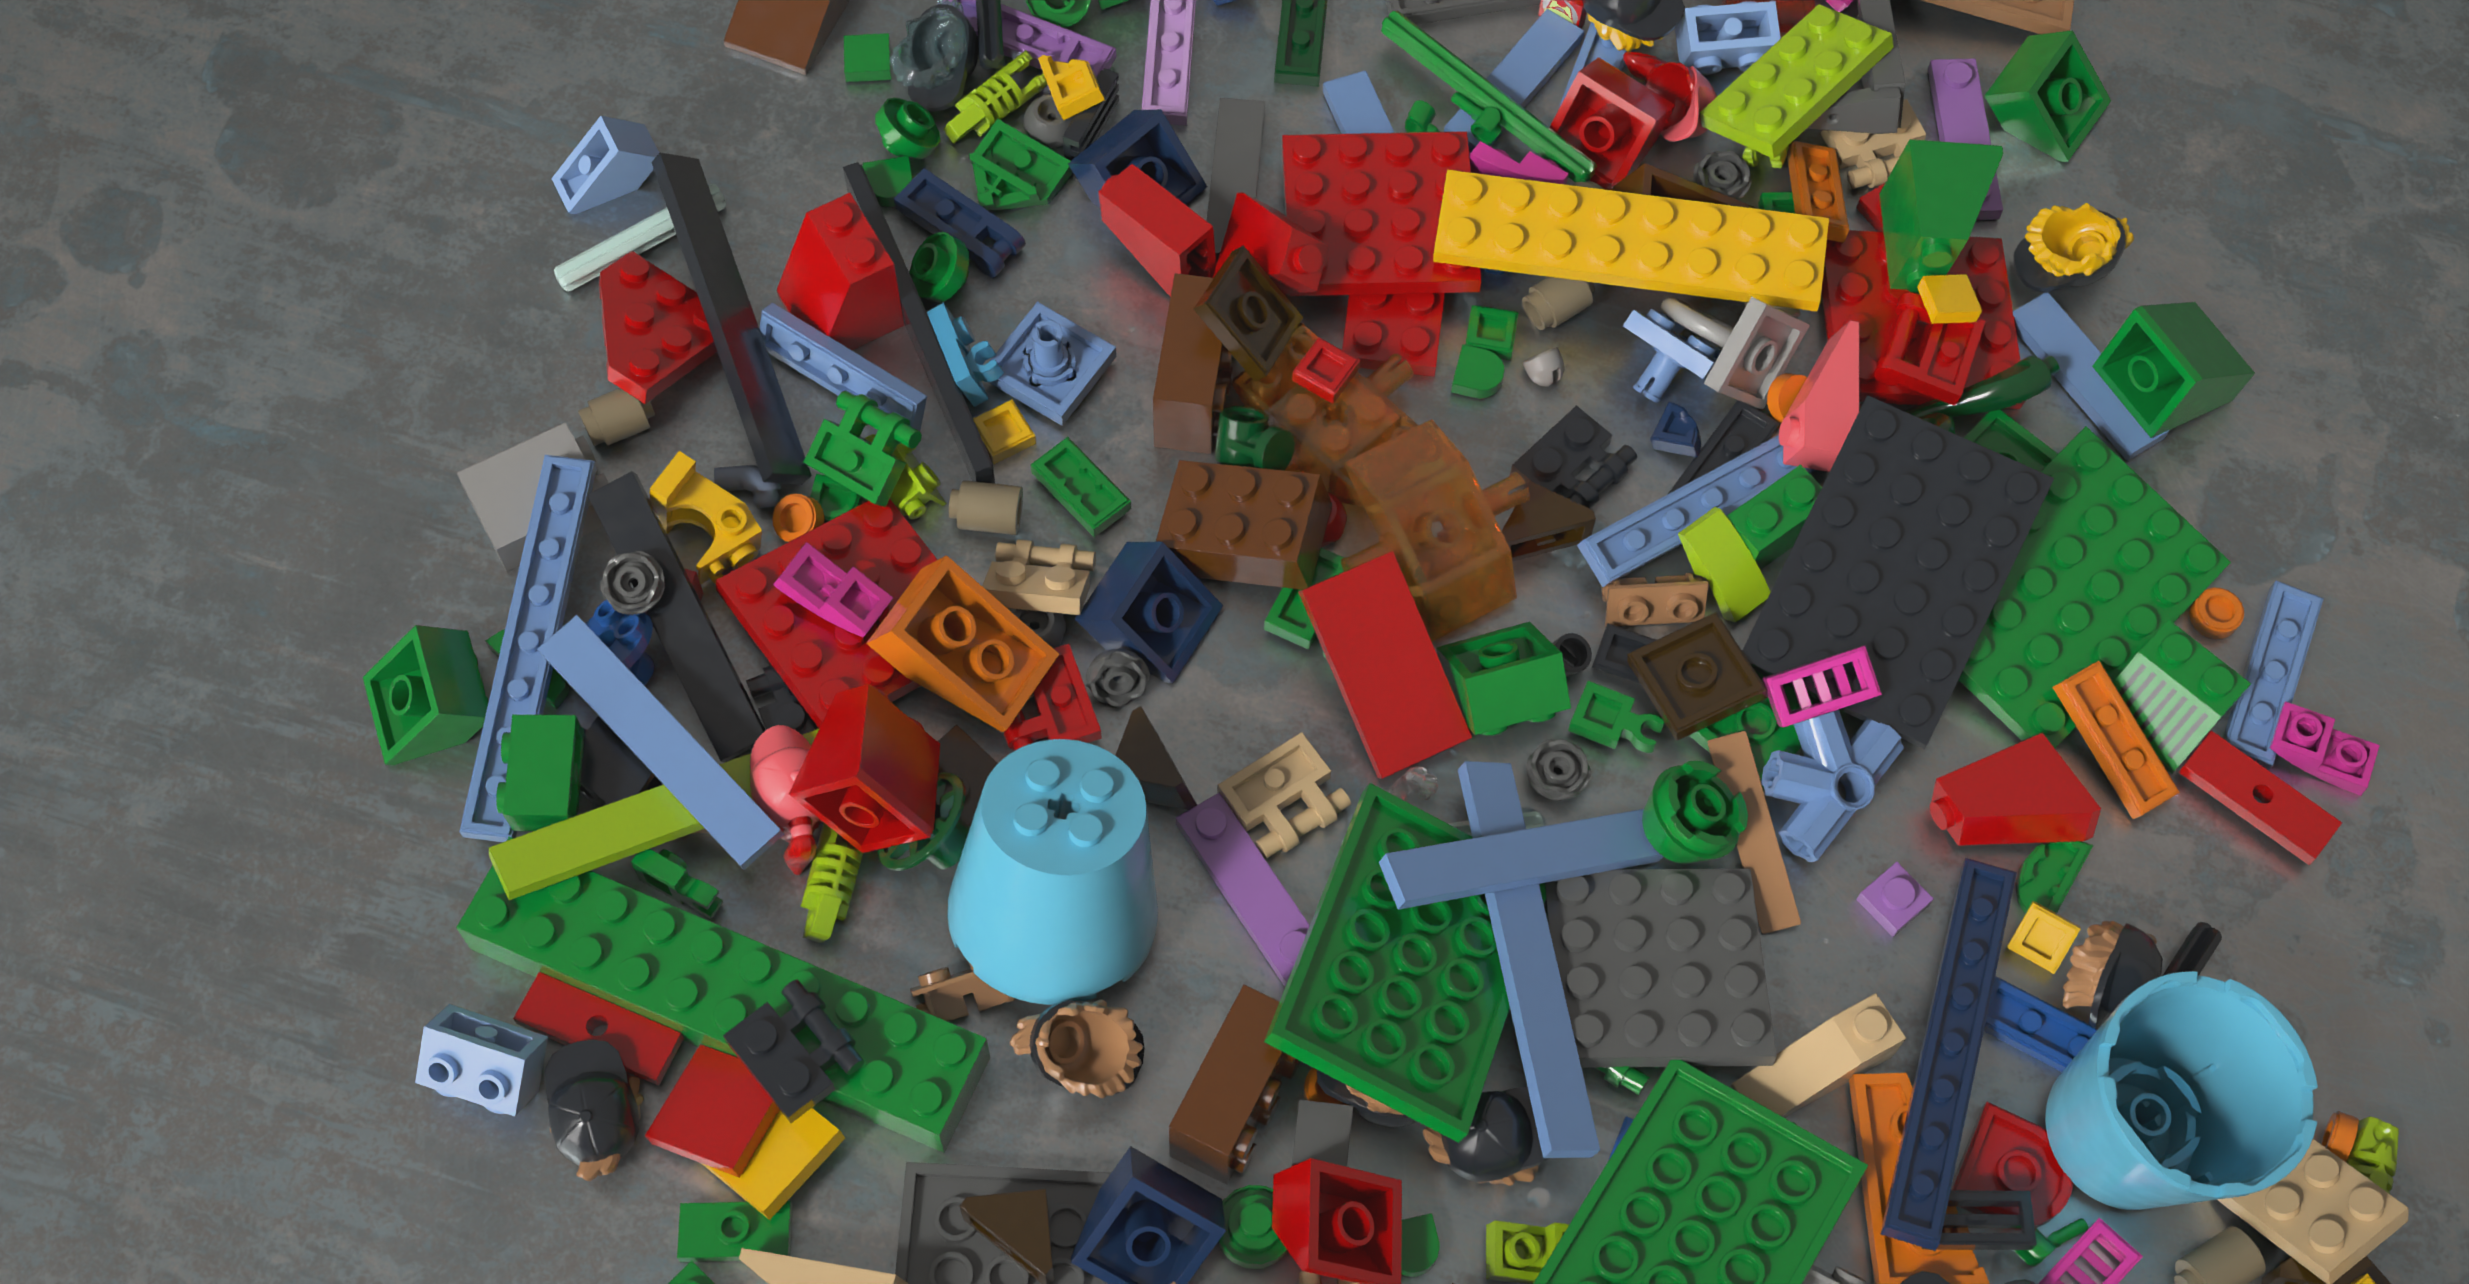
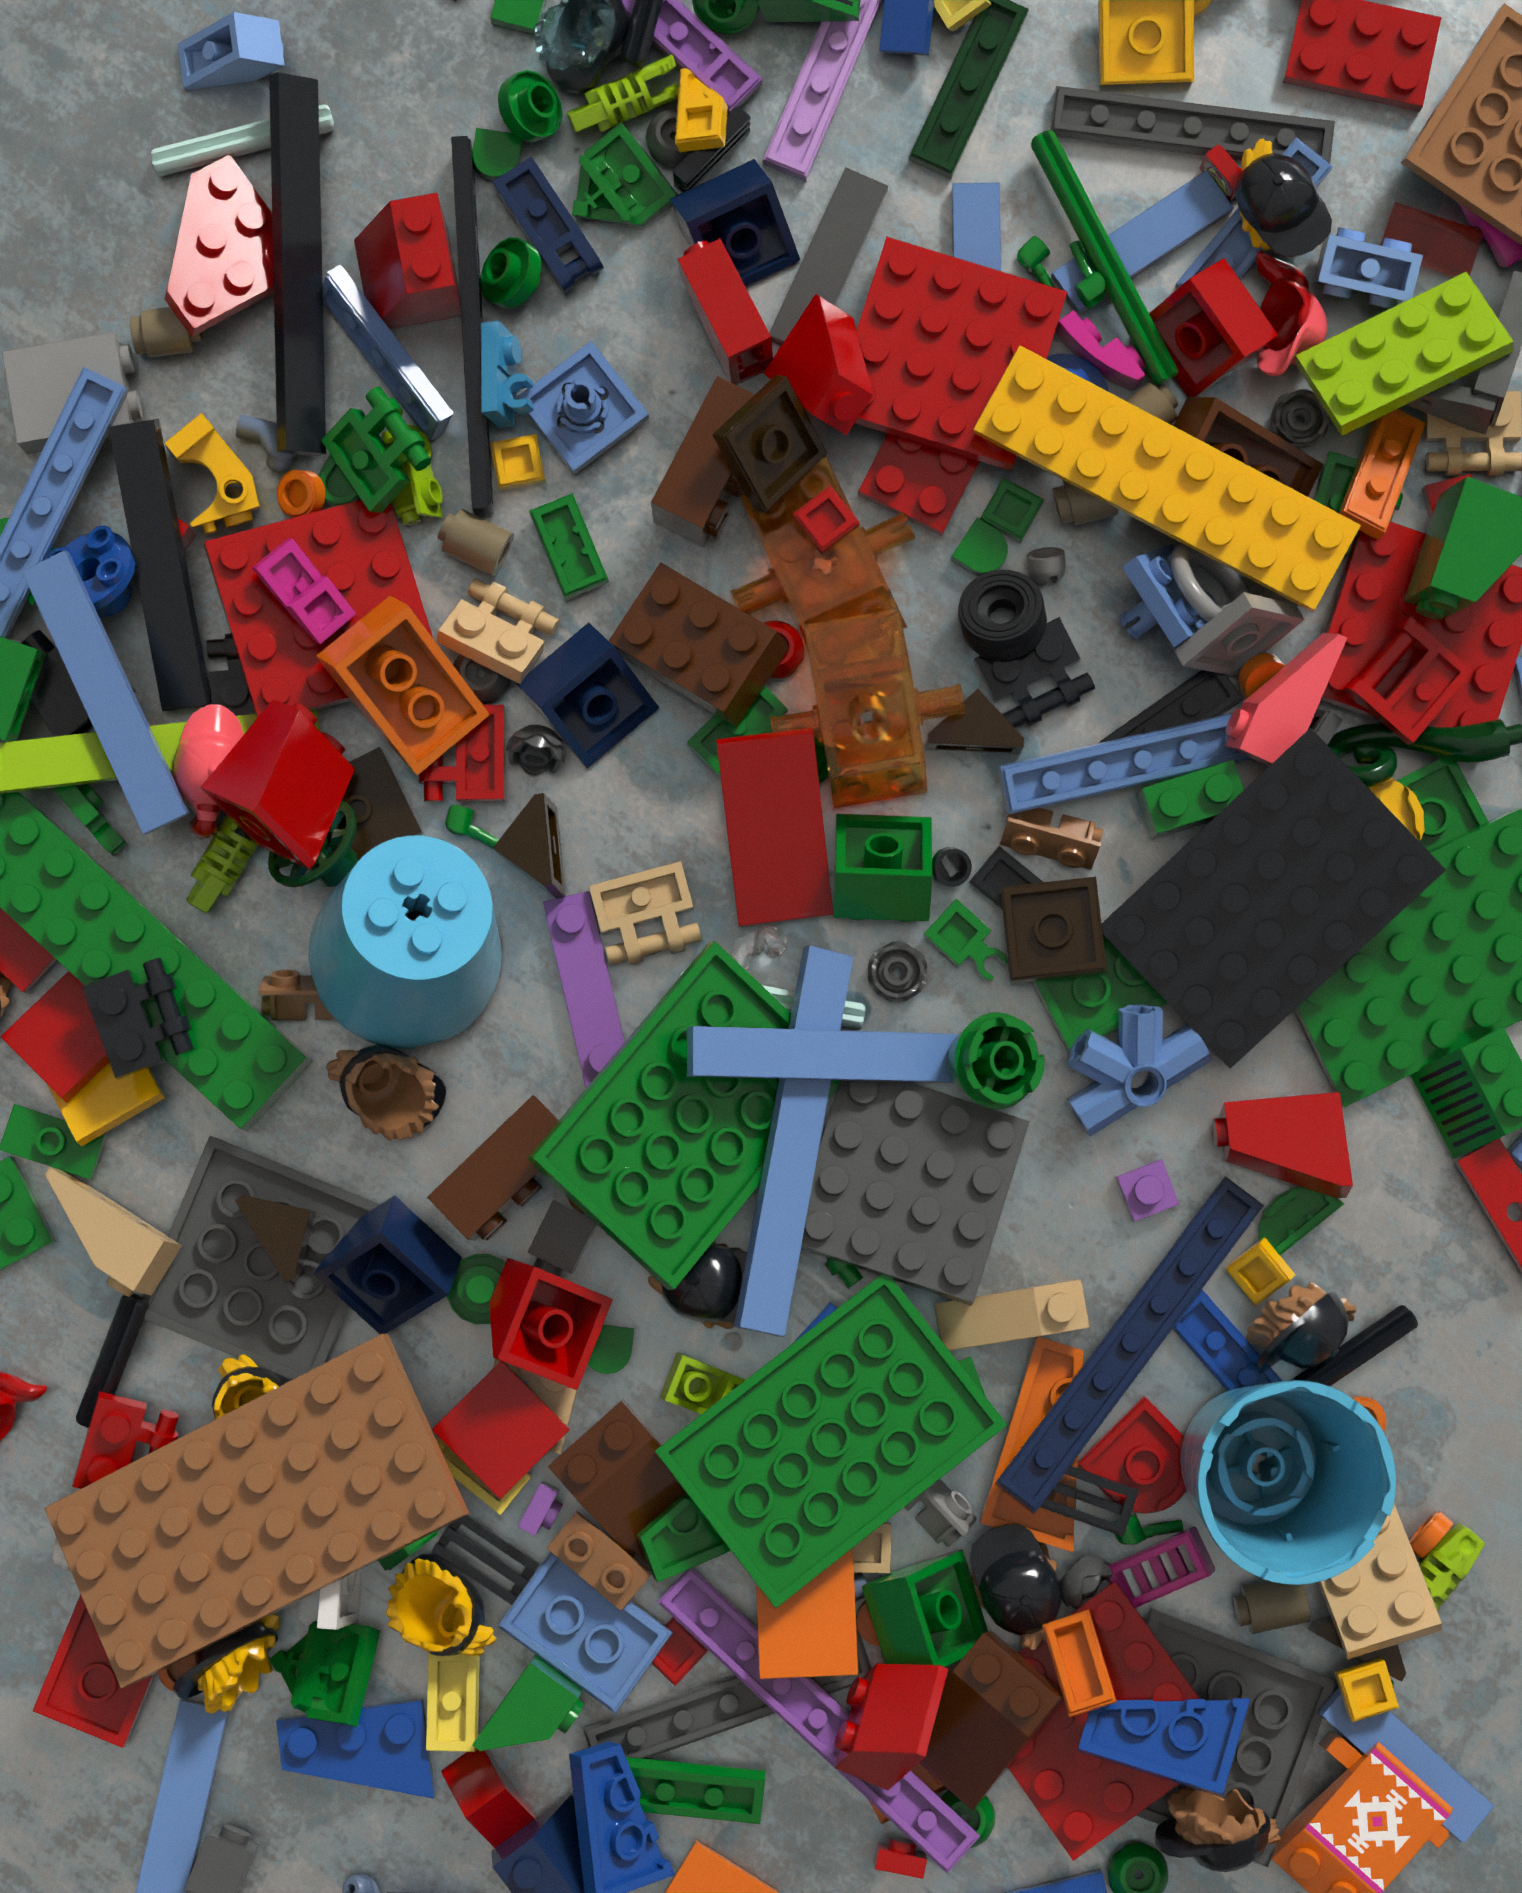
camera: 20 degrees right, 20 degrees up
dark grey plate [600,551,665,615] -> none
dark green piece [1215,406,1295,471] -> none
dark blue tile [1650,402,1701,457] -> none
lime slope [1678,507,1771,623] -> none
medium nougat sticker [1708,731,1801,934] -> none
dark pink slope [1762,646,1882,728] -> none
yellow tile [1917,274,1982,324] -> none
orange tile [2053,661,2180,819] -> none
none -> black tyre [958,570,1047,661]

